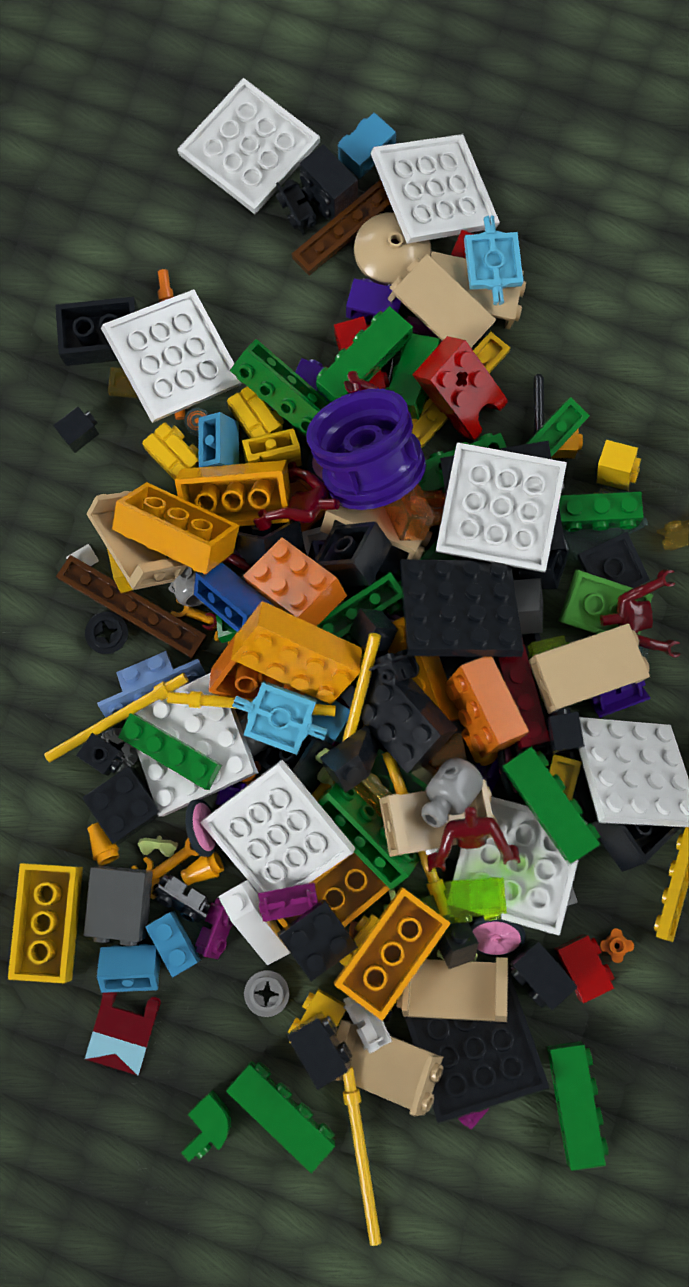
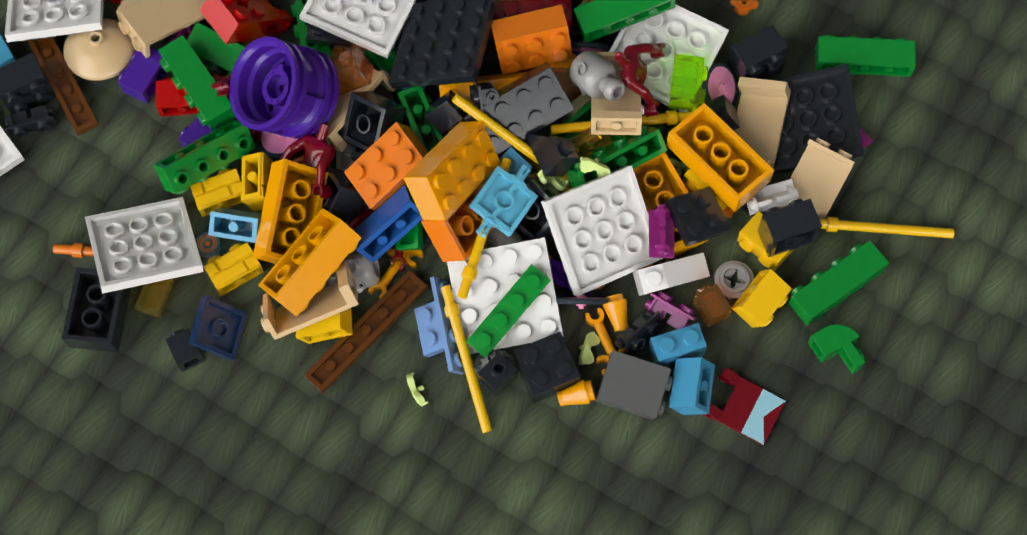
camera: 80 degrees left, 10 degrees down
yellow brick [8,863,83,983] -> none
white sticker [66,544,99,566] -> none
black gear [85,612,128,654] -> none
red piece [554,934,615,1003] -> none
none -> dark blue plate [188,296,248,361]
none -> yellowish green piece [406,373,428,407]
none -> yellowish green piece [580,157,611,178]
none -> clear orange brick [693,284,732,328]
none -> yellow brick [731,269,792,328]

